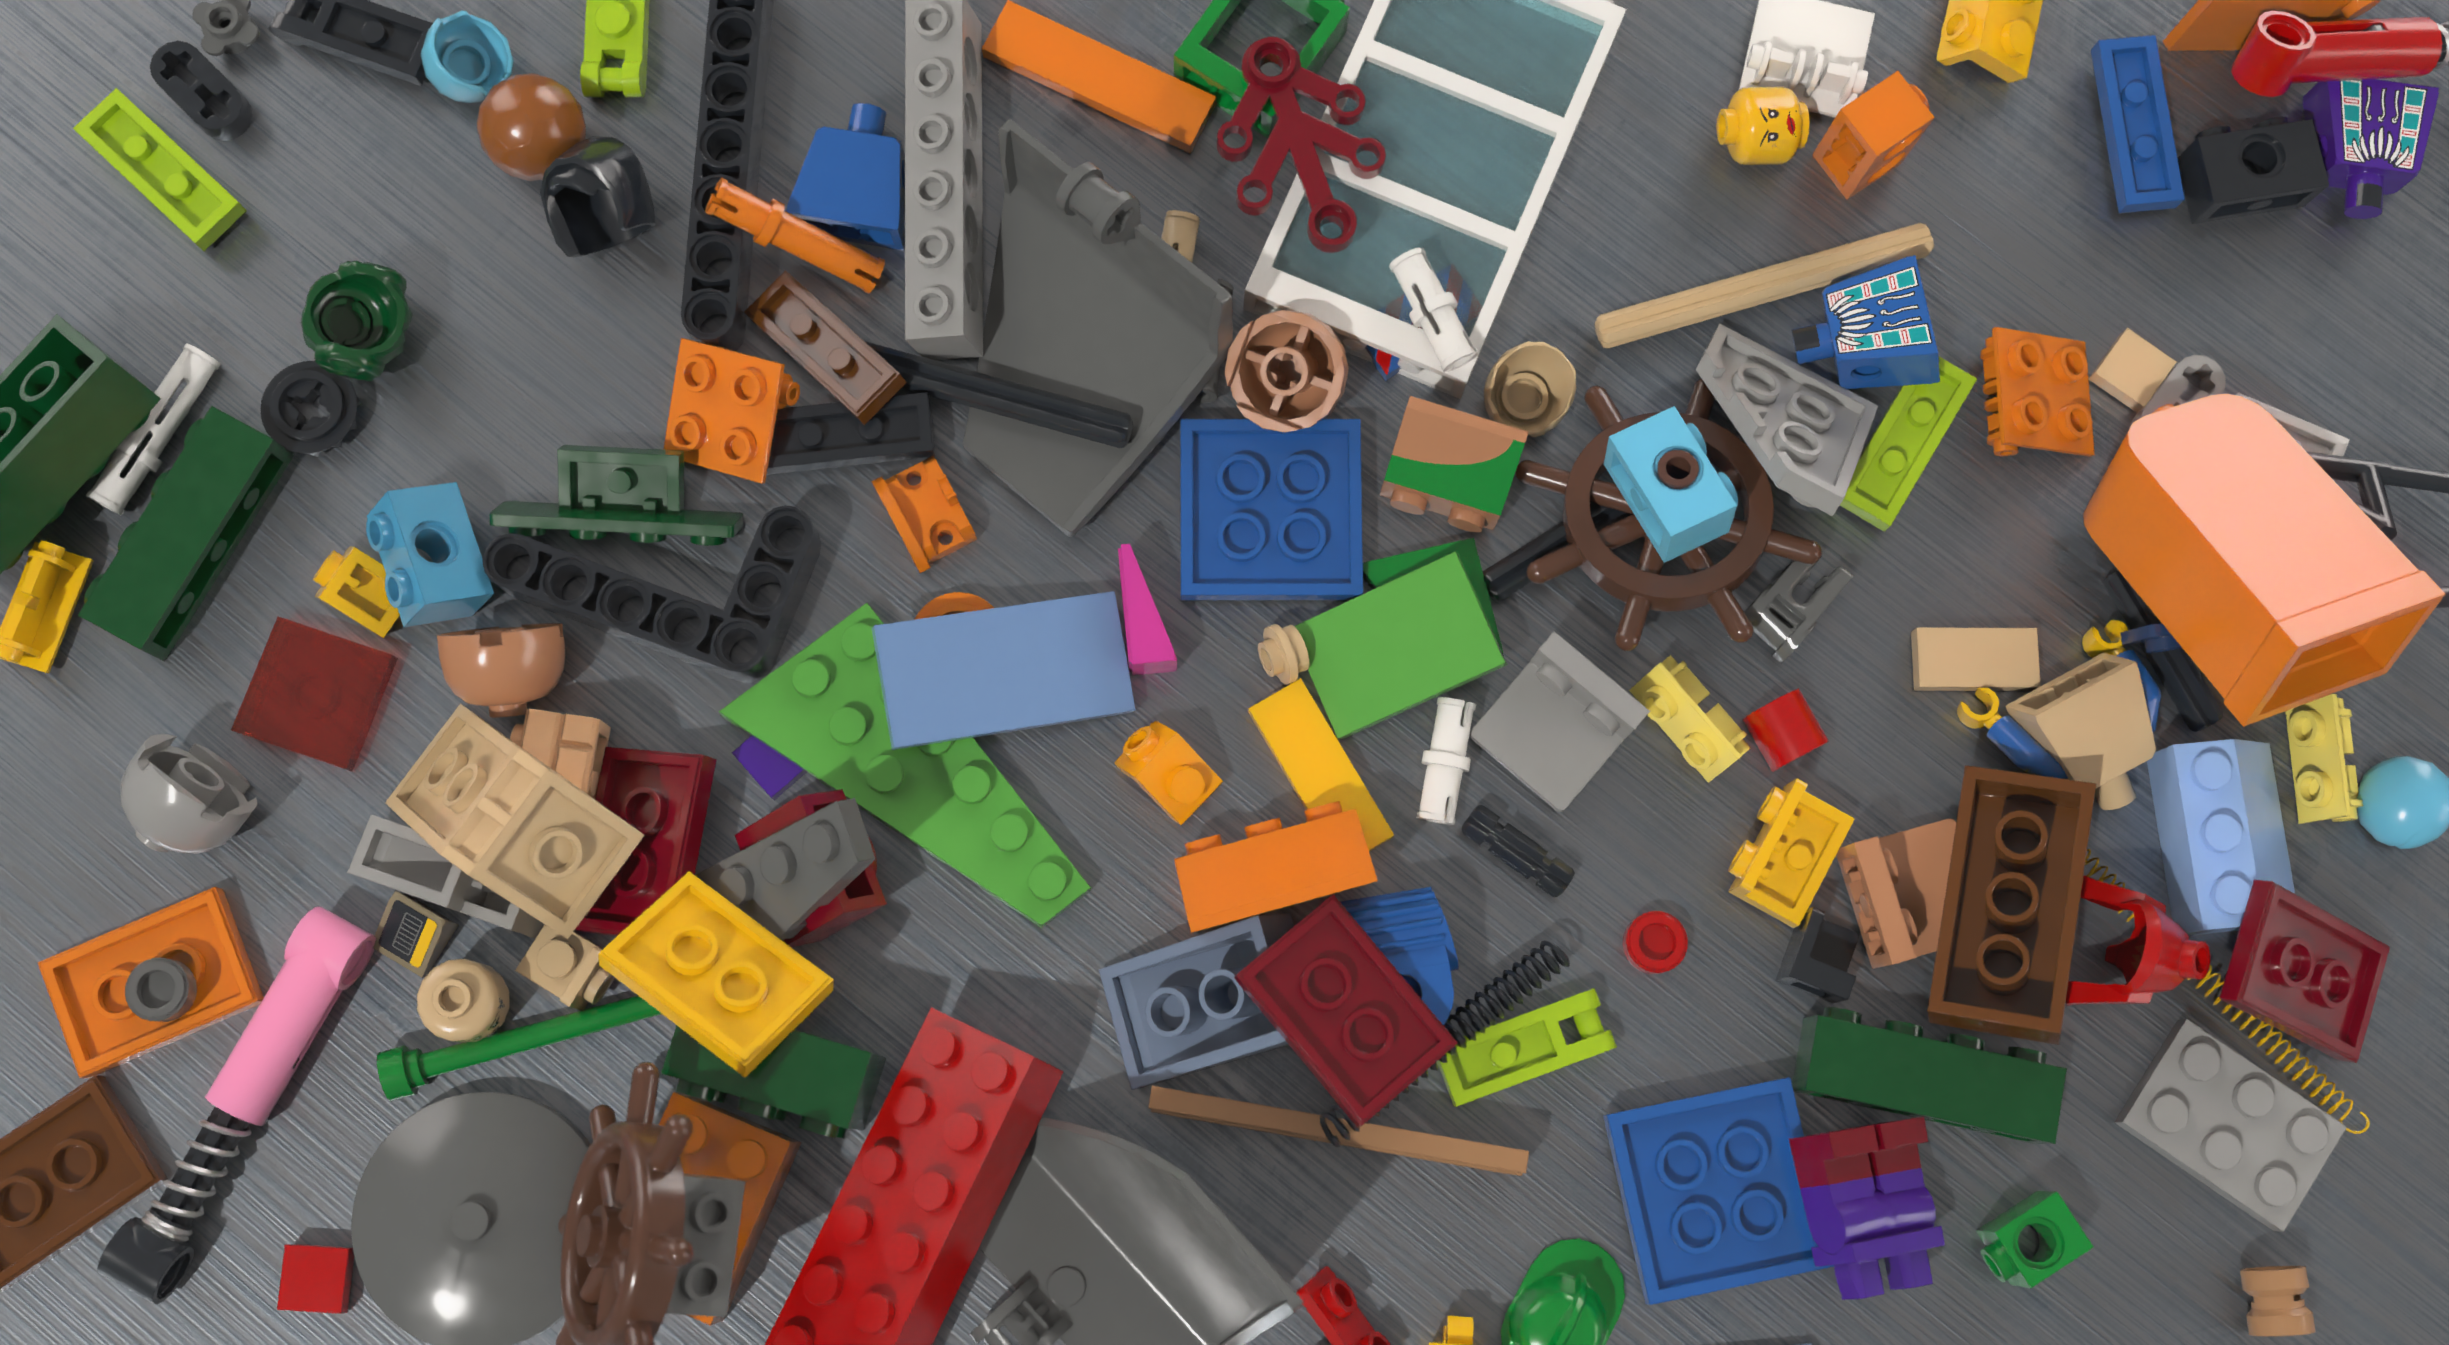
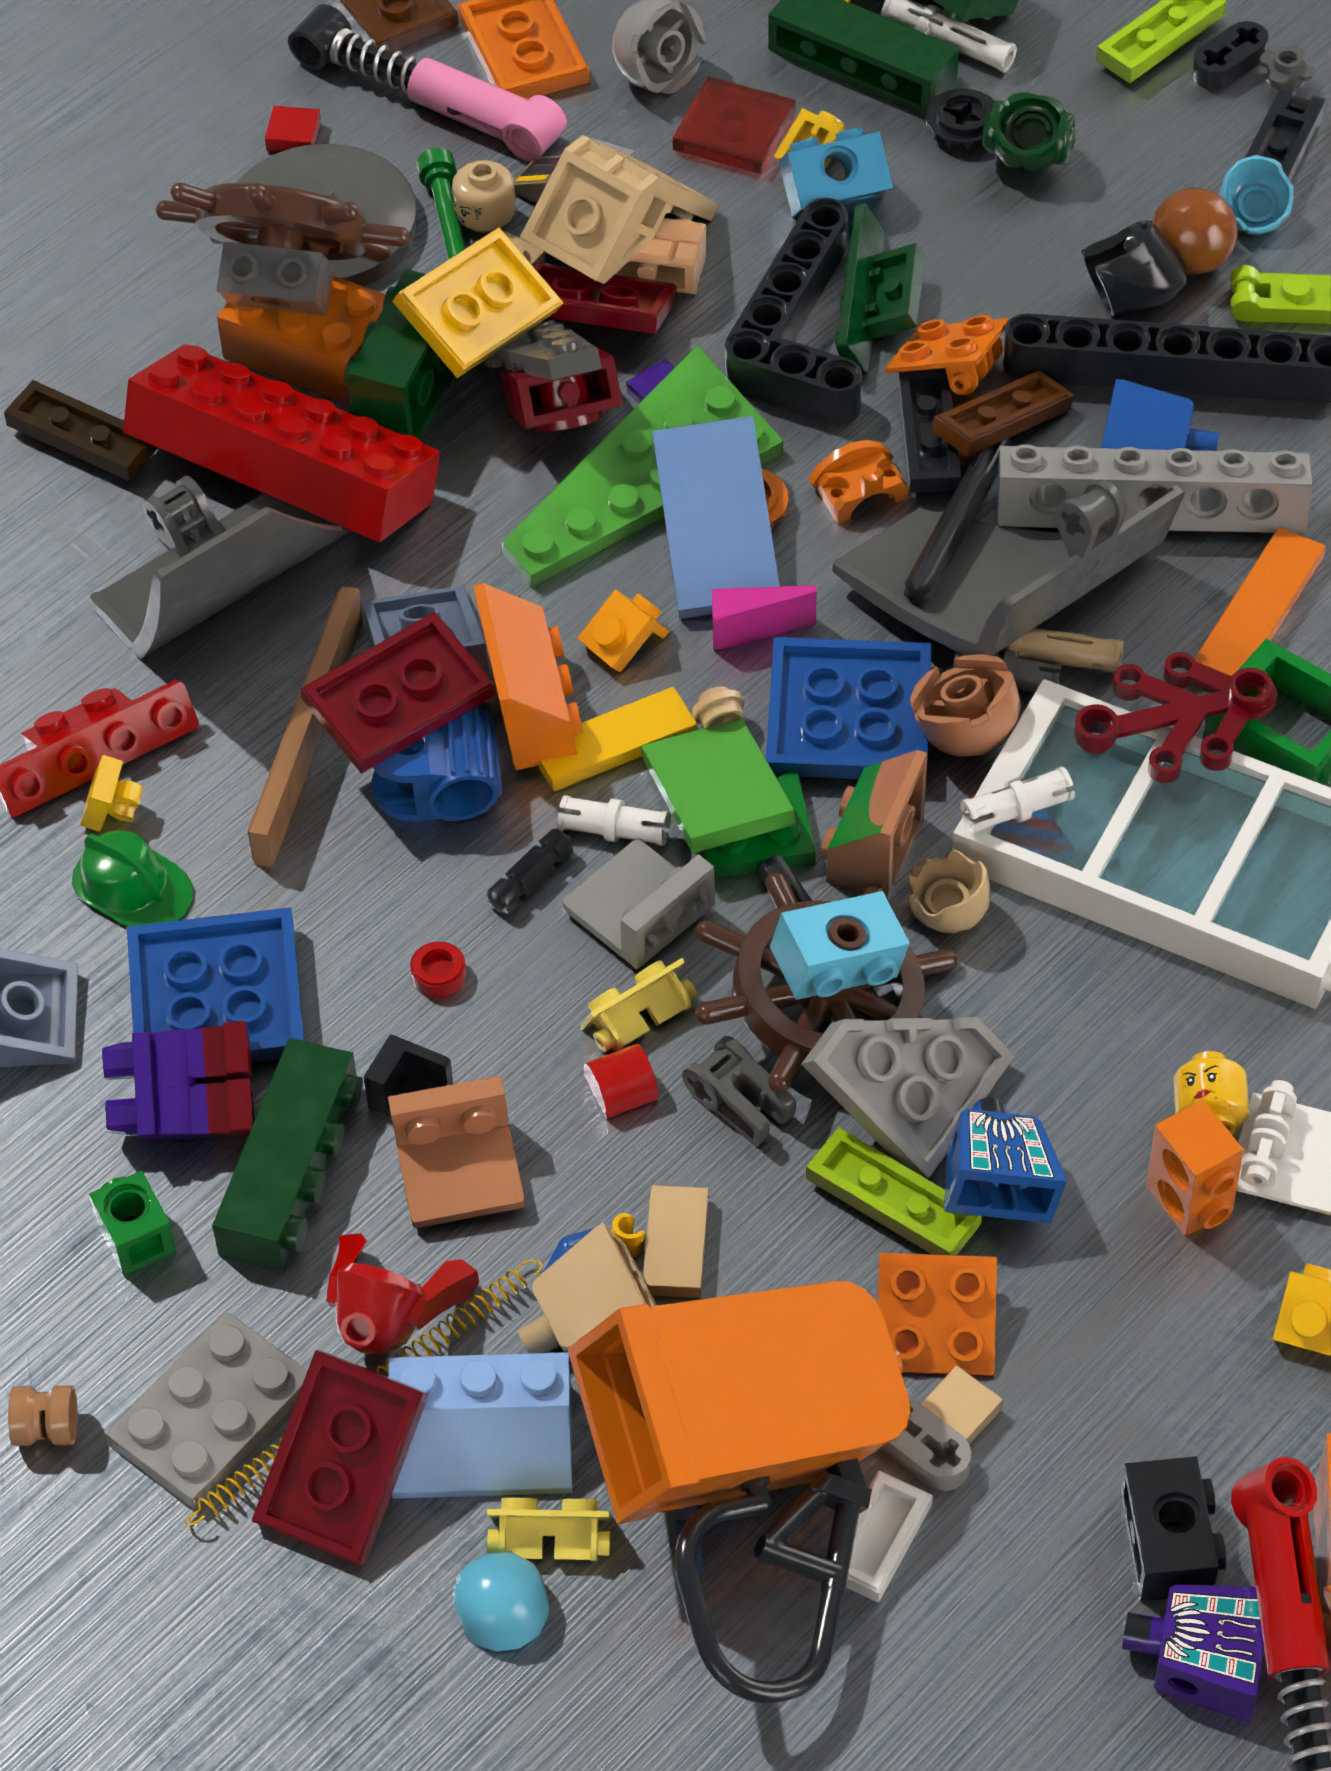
camera: 100 degrees right, 25 degrees down
dark grey tile [125,958,197,1022] -> none
nougat cylinder [437,623,565,718] -> none
orange pin [705,178,885,294] -> none
black piece [1320,941,1570,1148] -> none
lime plate [1437,988,1617,1107] -> none
tan axle [1595,223,1934,349] -> none
yellow bracket [1728,778,1855,928] -> none
reddish brown brick [1928,765,2096,1045] -> none
blue plate [2091,35,2185,213] -> none

